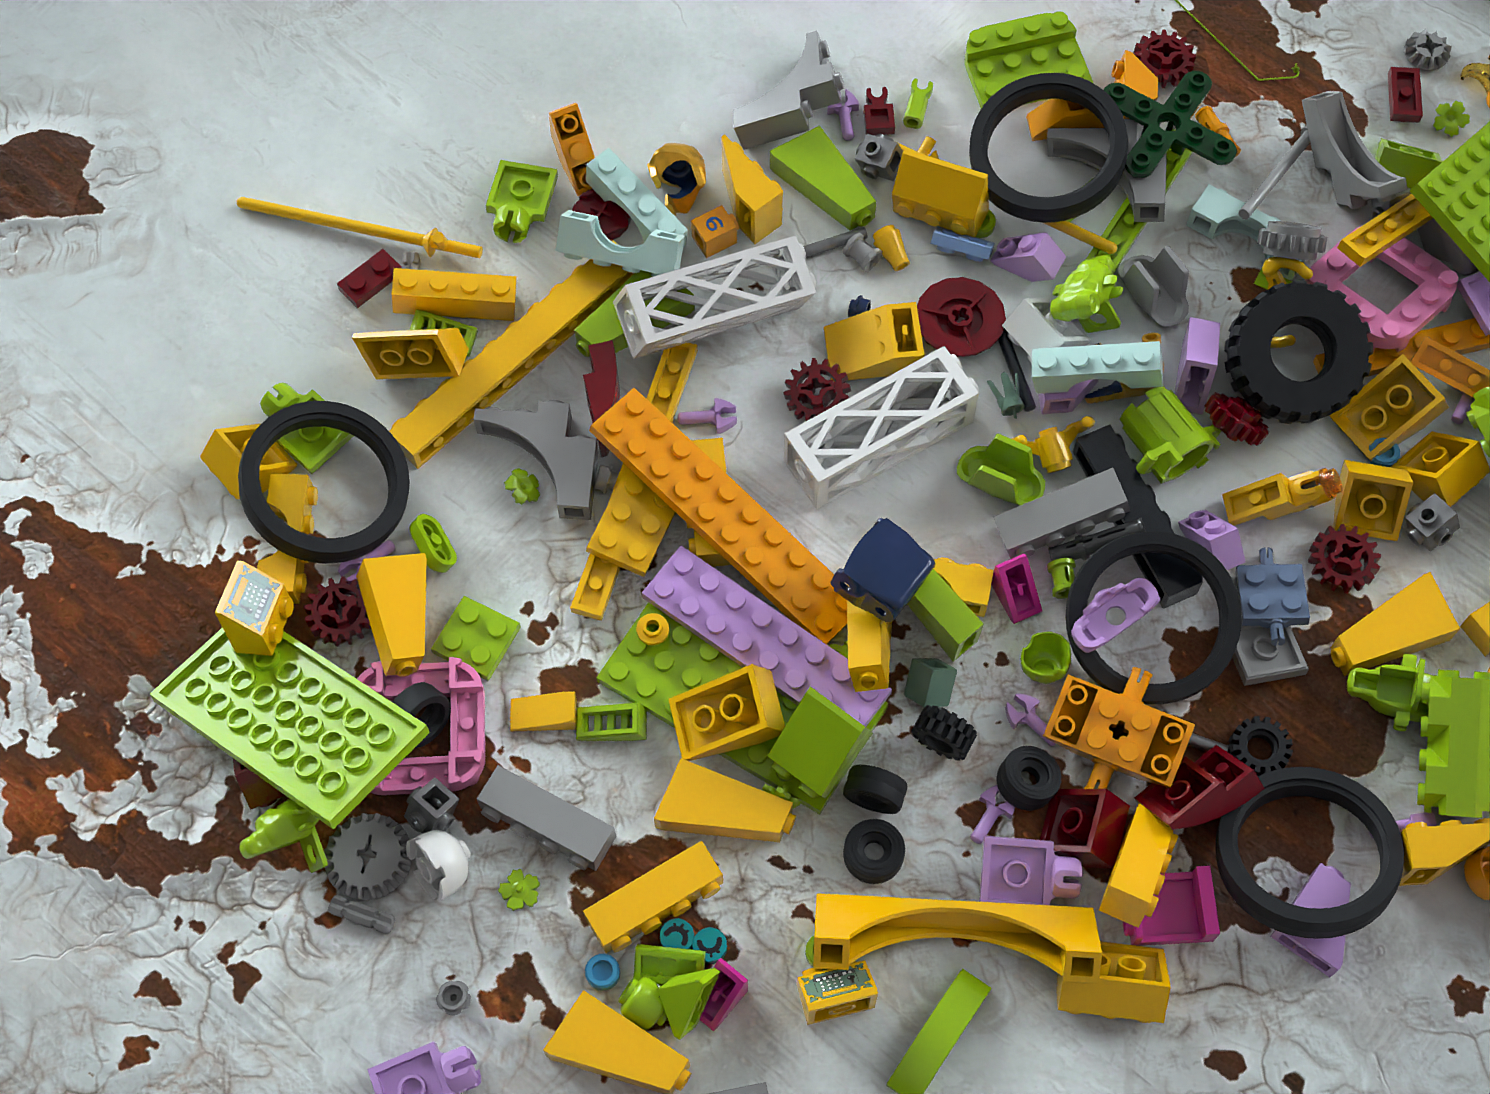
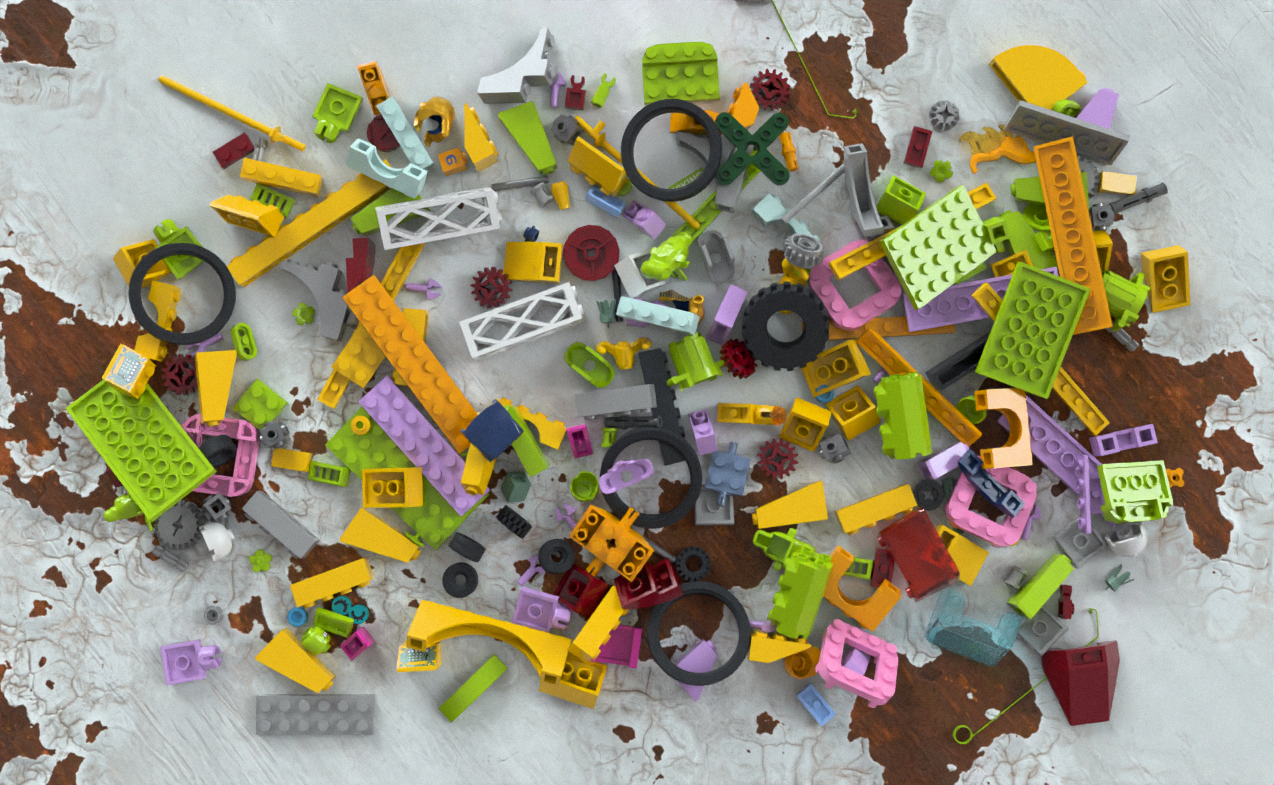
camera: 10 degrees right, 20 degrees up
lime slope [657,968,720,1040] -> none
lime slope [767,686,873,799] -> none
none -> flat silver brick [259,420,291,449]

